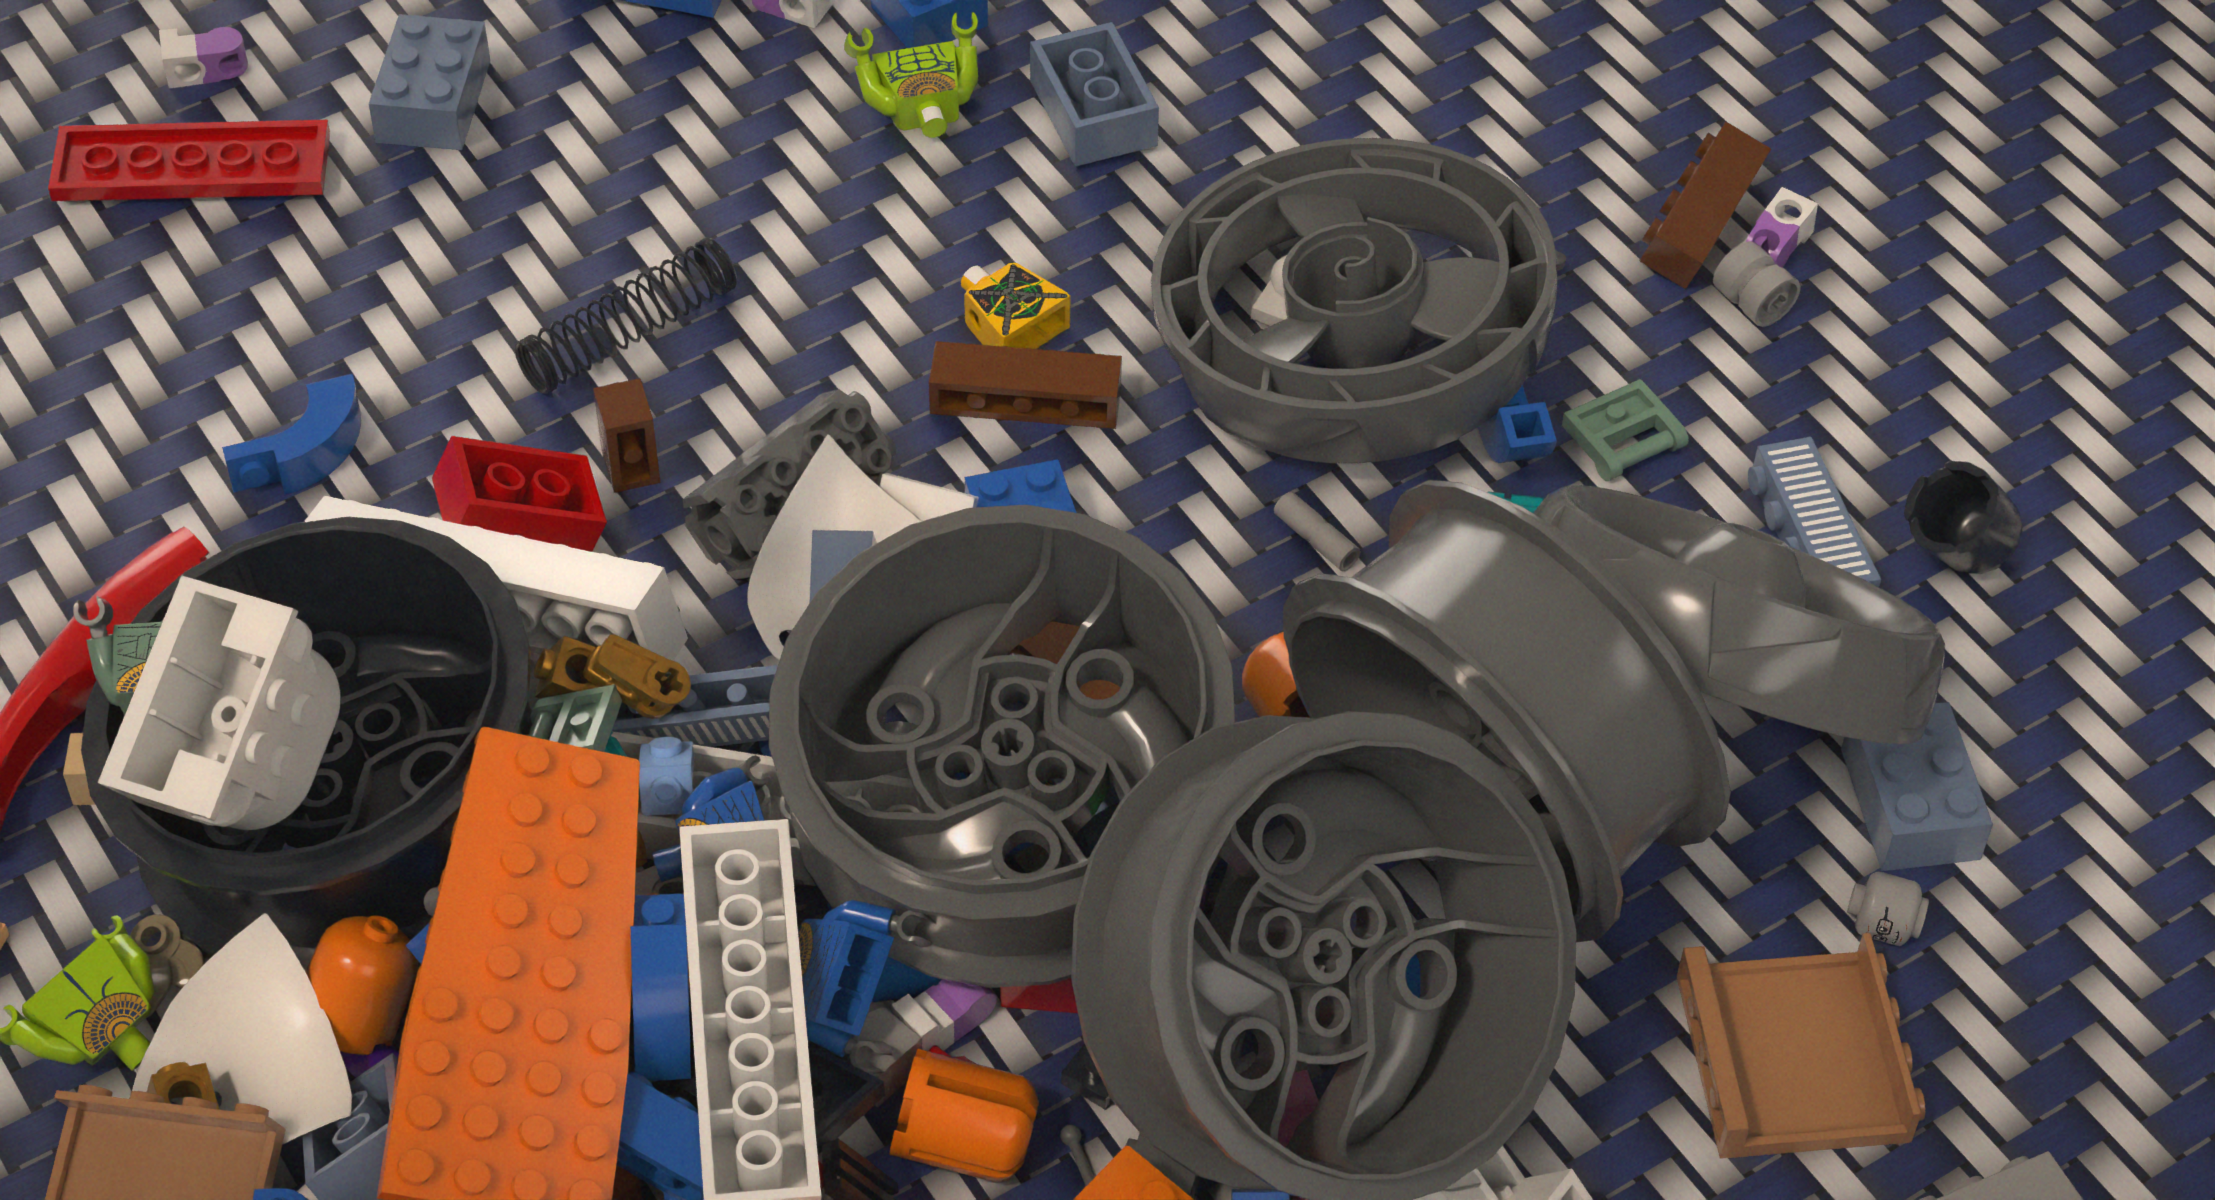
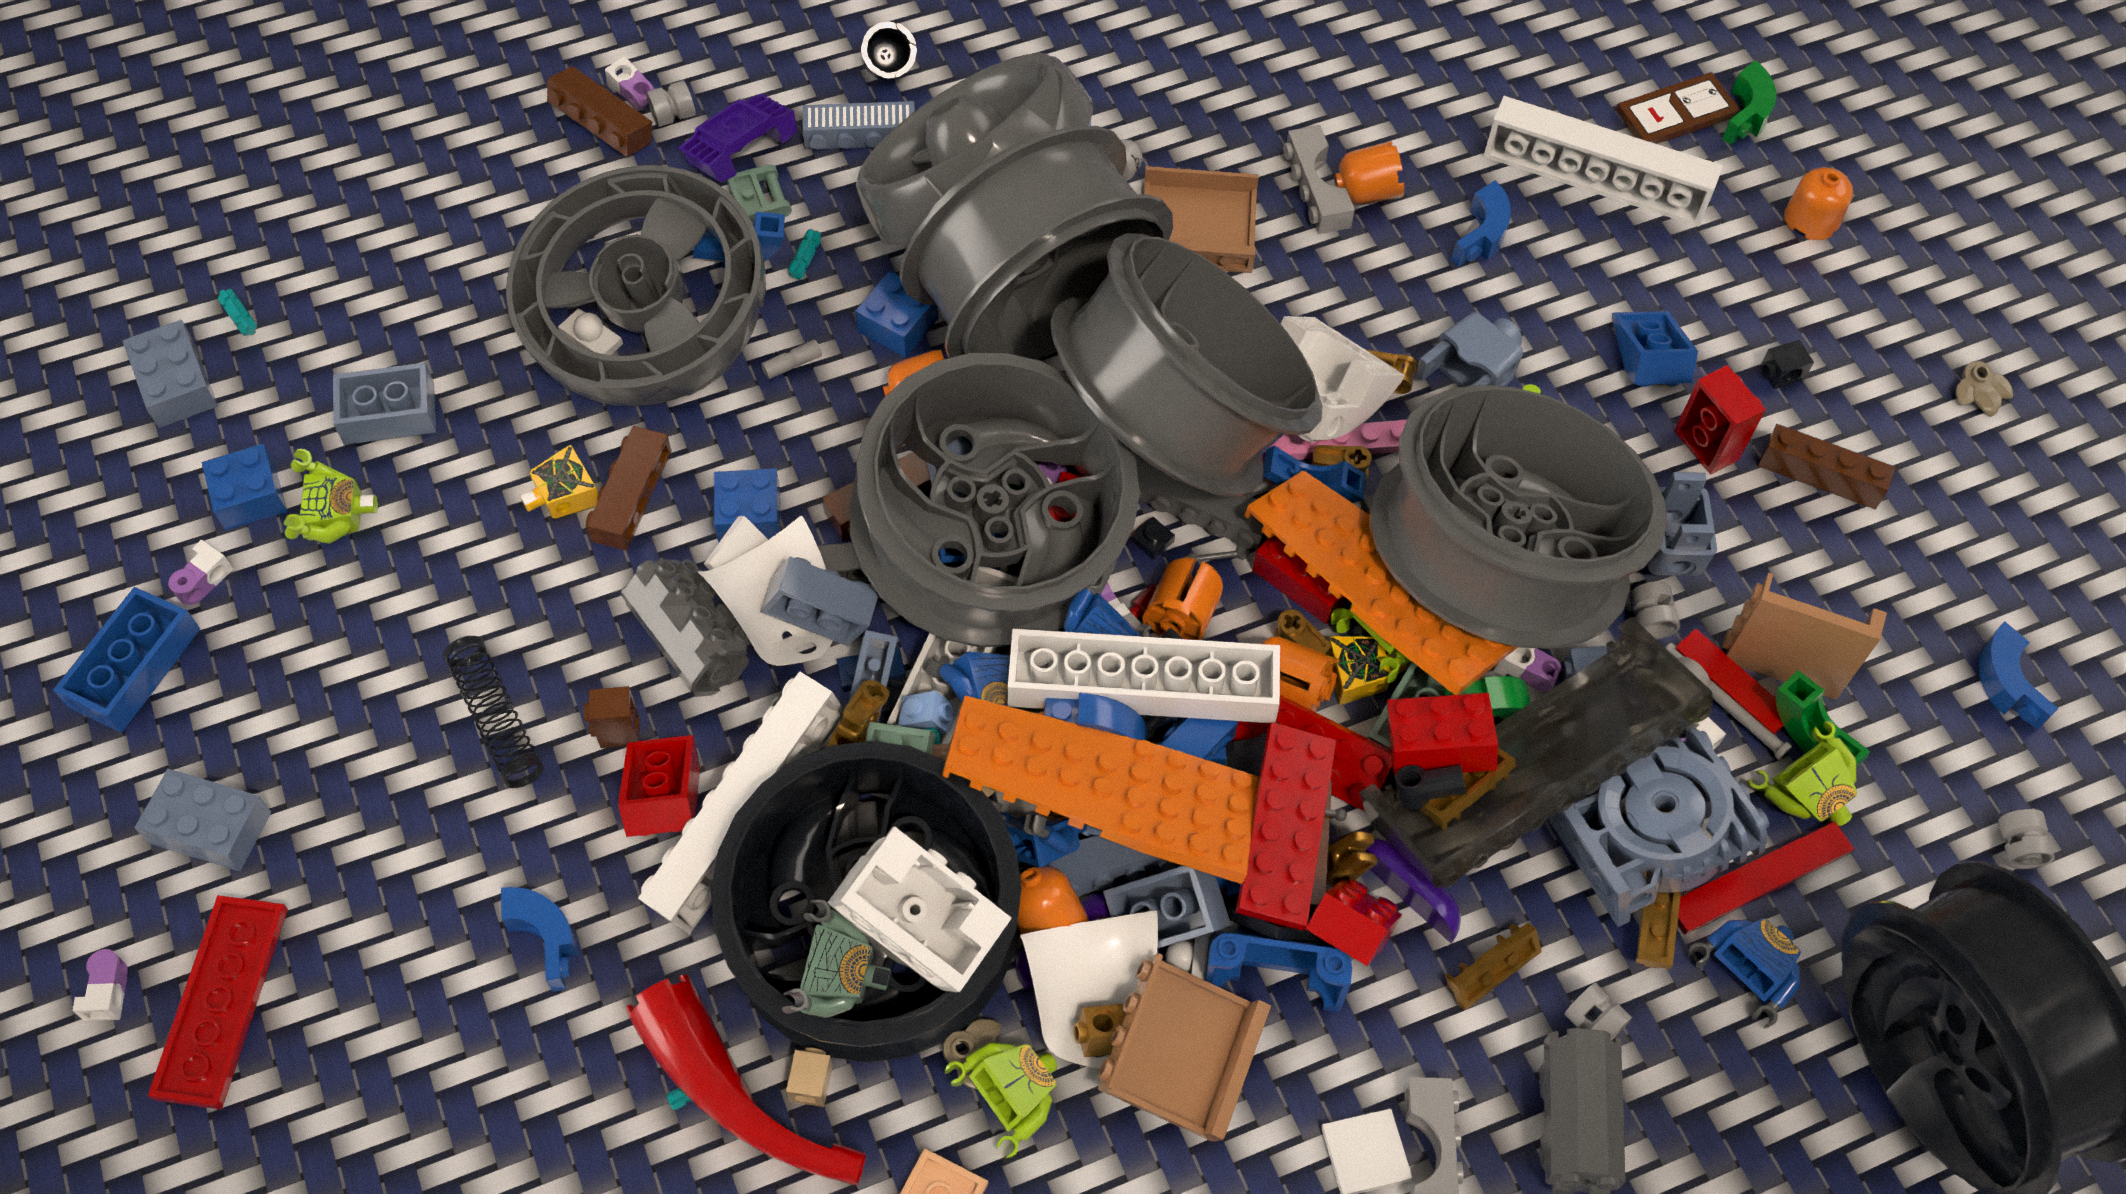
camera: 80 degrees left, 10 degrees up
none -> dark purple plate [679,93,797,182]

